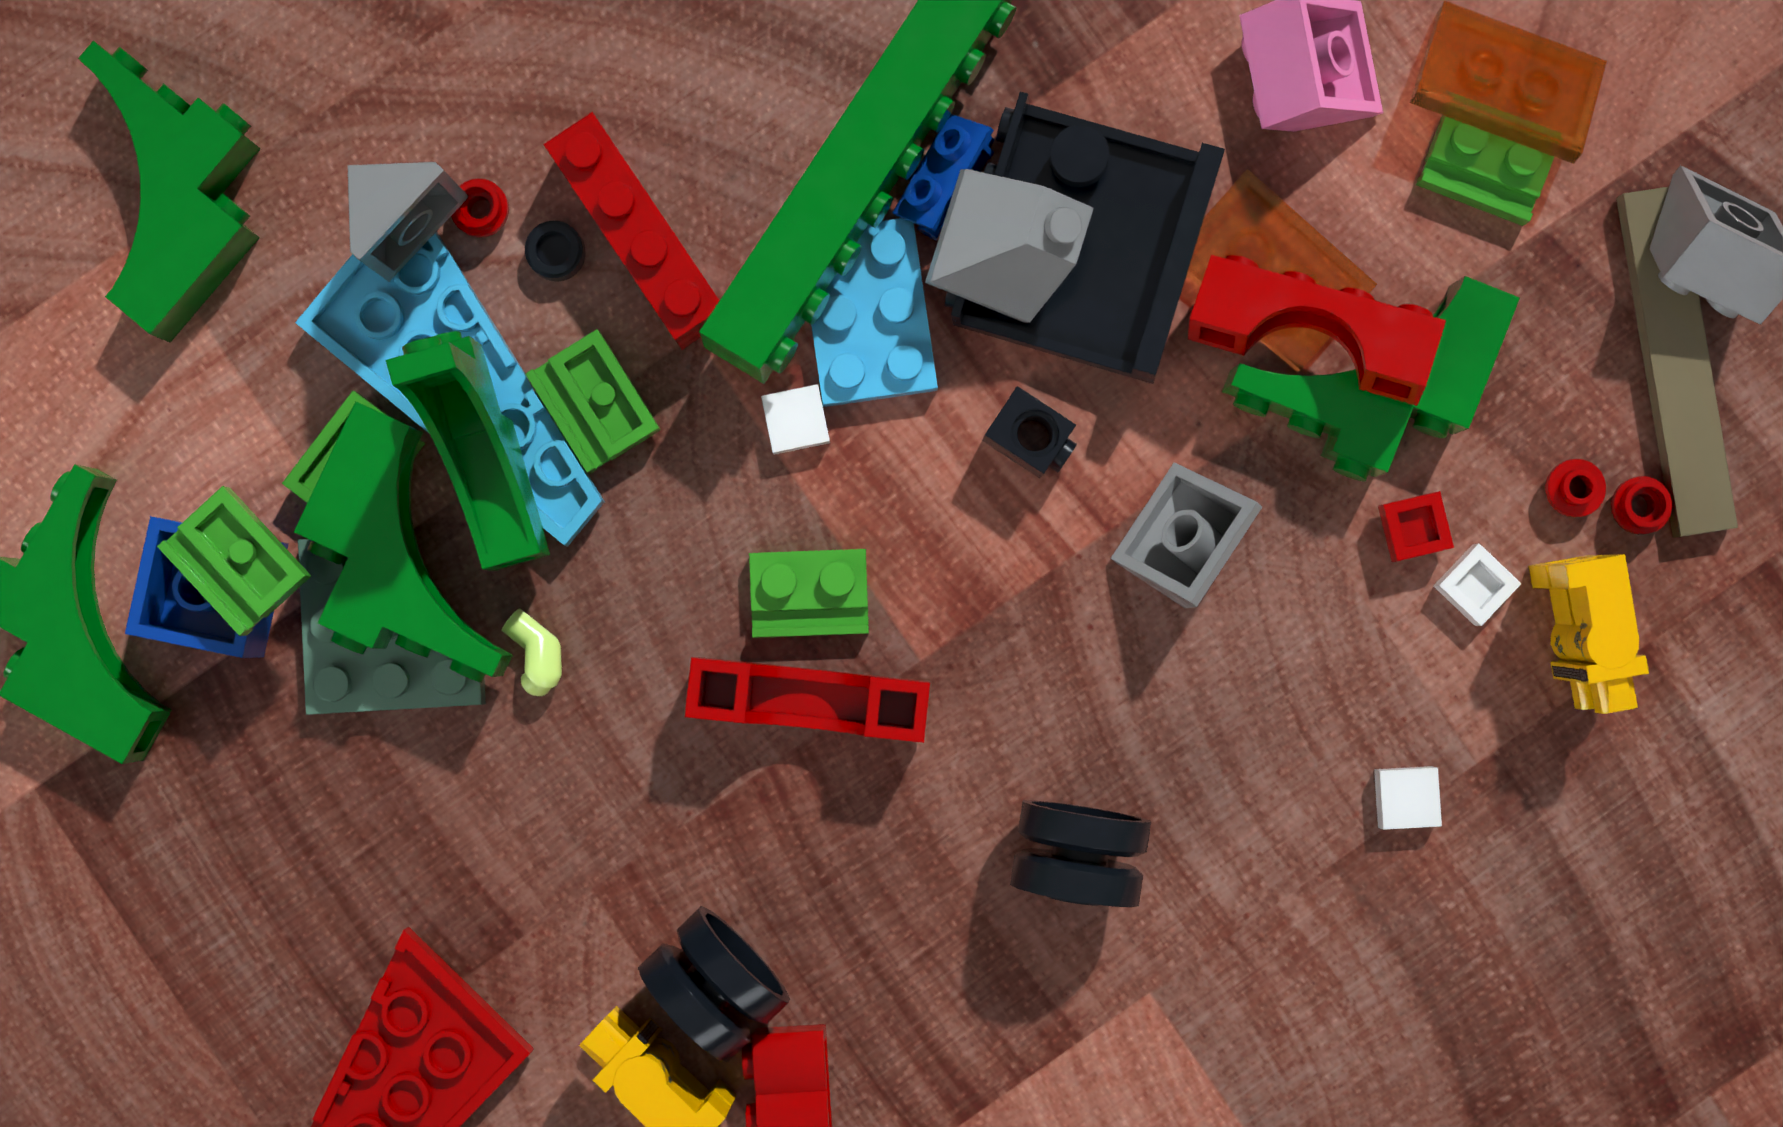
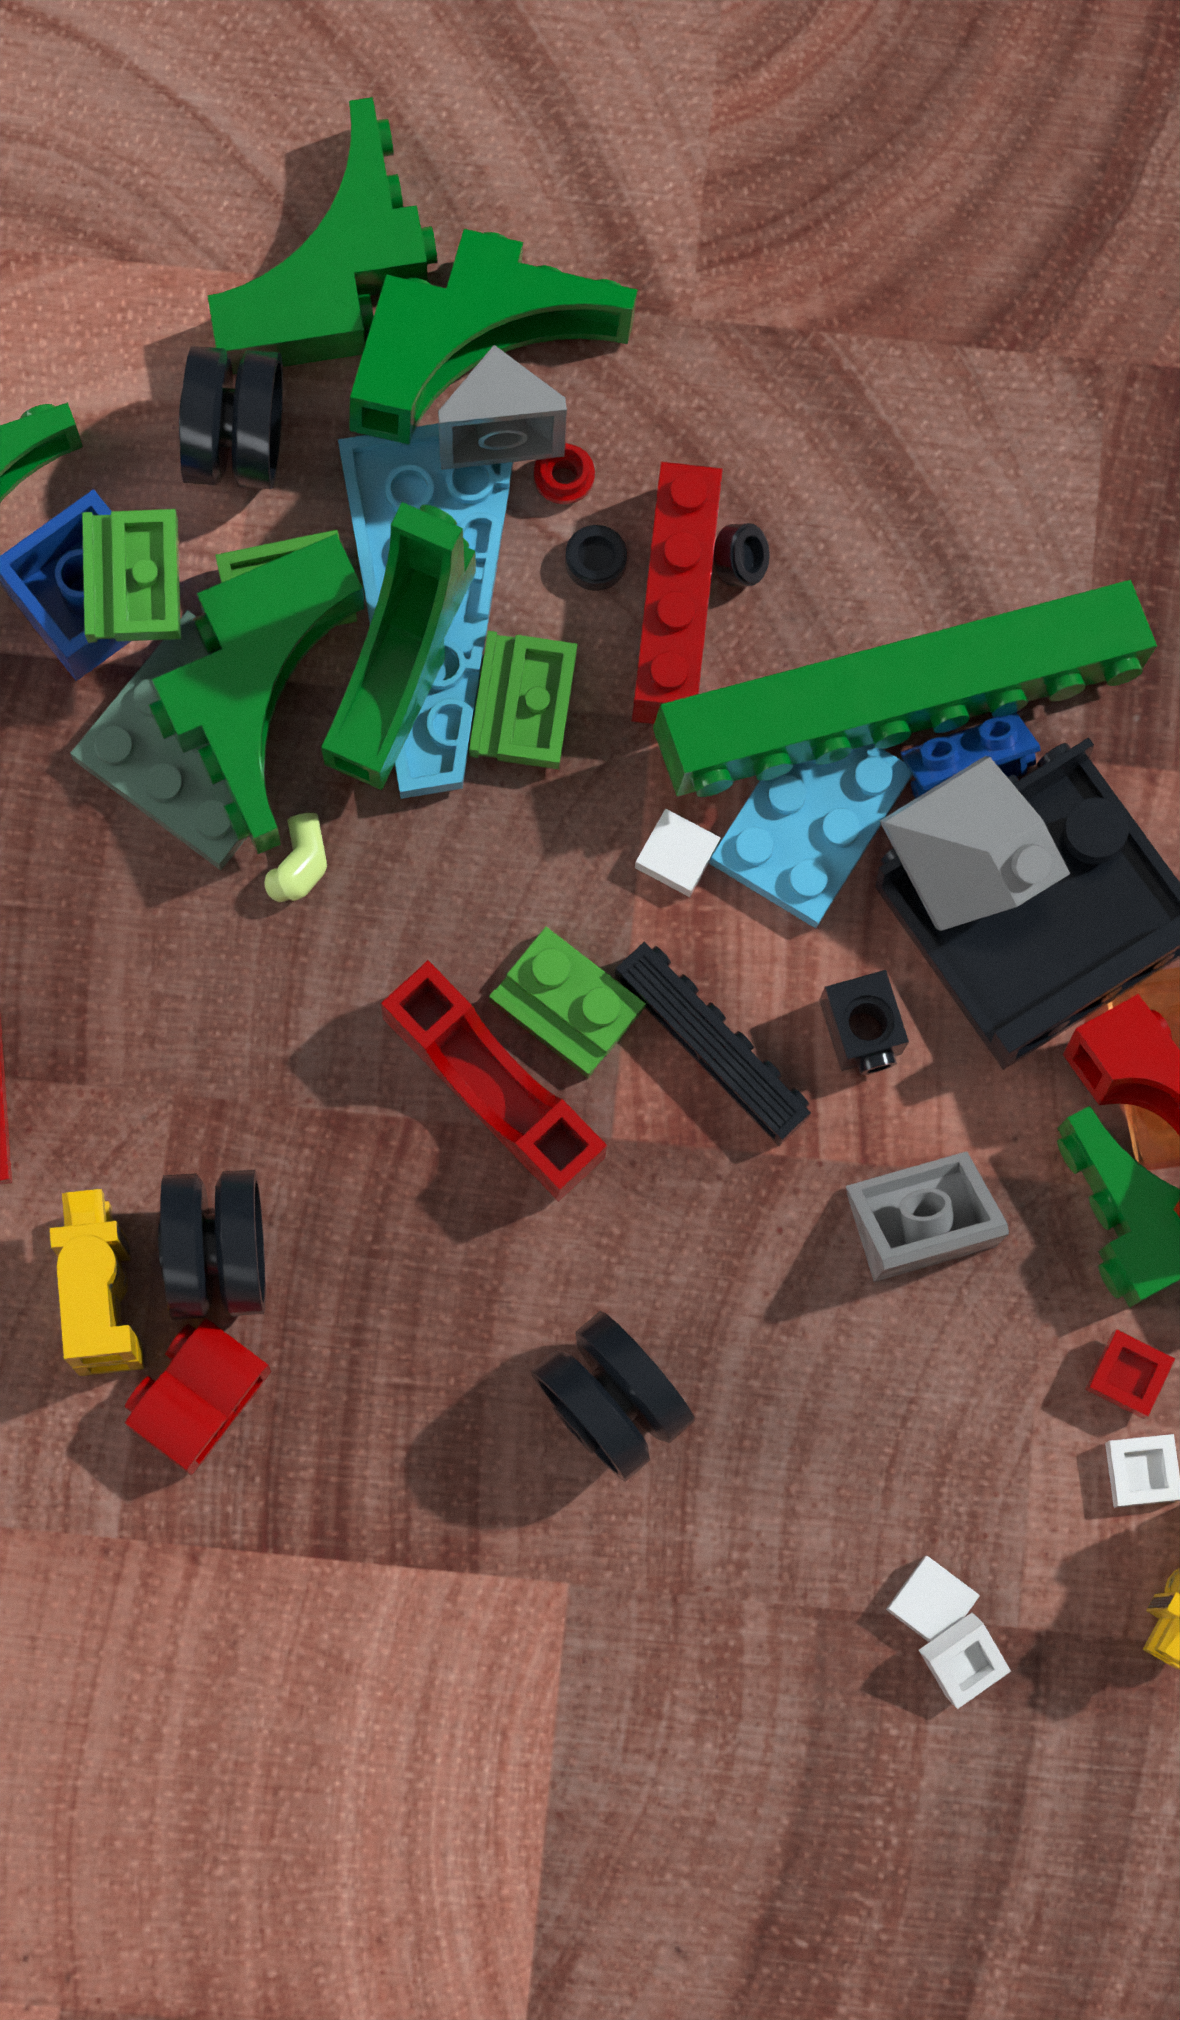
camera: 35 degrees right, 10 degrees down
none -> black wheel [179,346,283,489]
none -> green arch [349,229,638,445]
none -> black piece [614,941,811,1146]
none -> black tile [714,523,770,586]
none -> white tile [919,1613,1011,1709]

